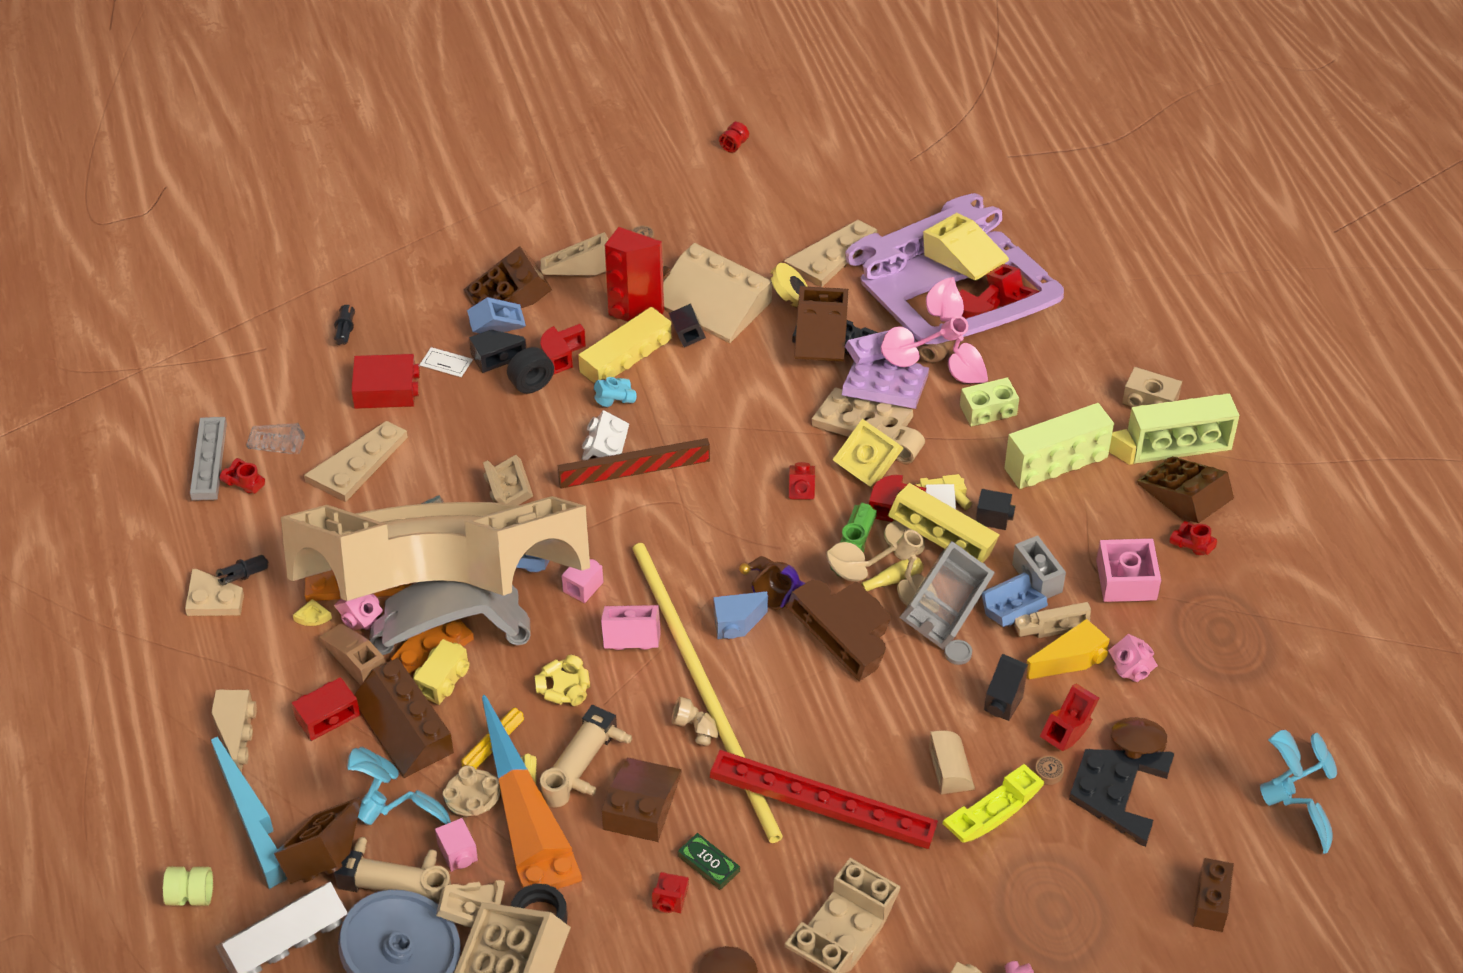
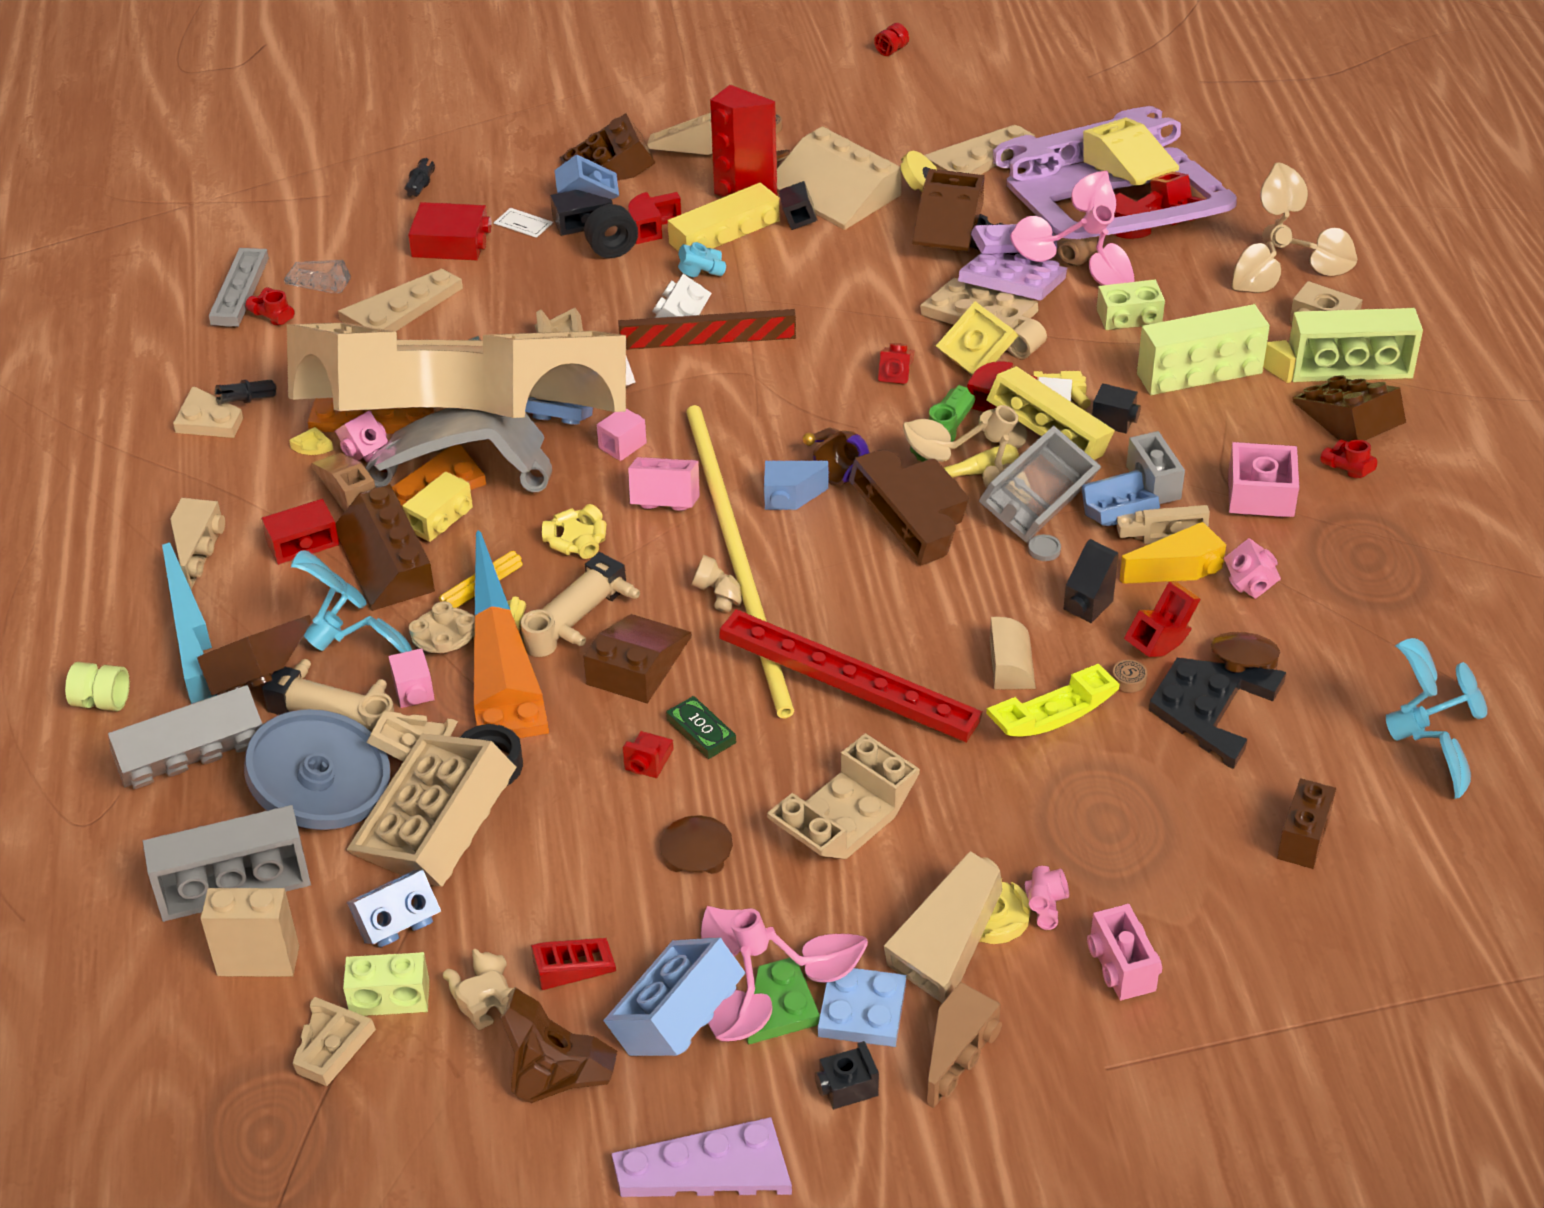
camera: 10 degrees right, 5 degrees down
none -> tan plant [1232,163,1358,293]

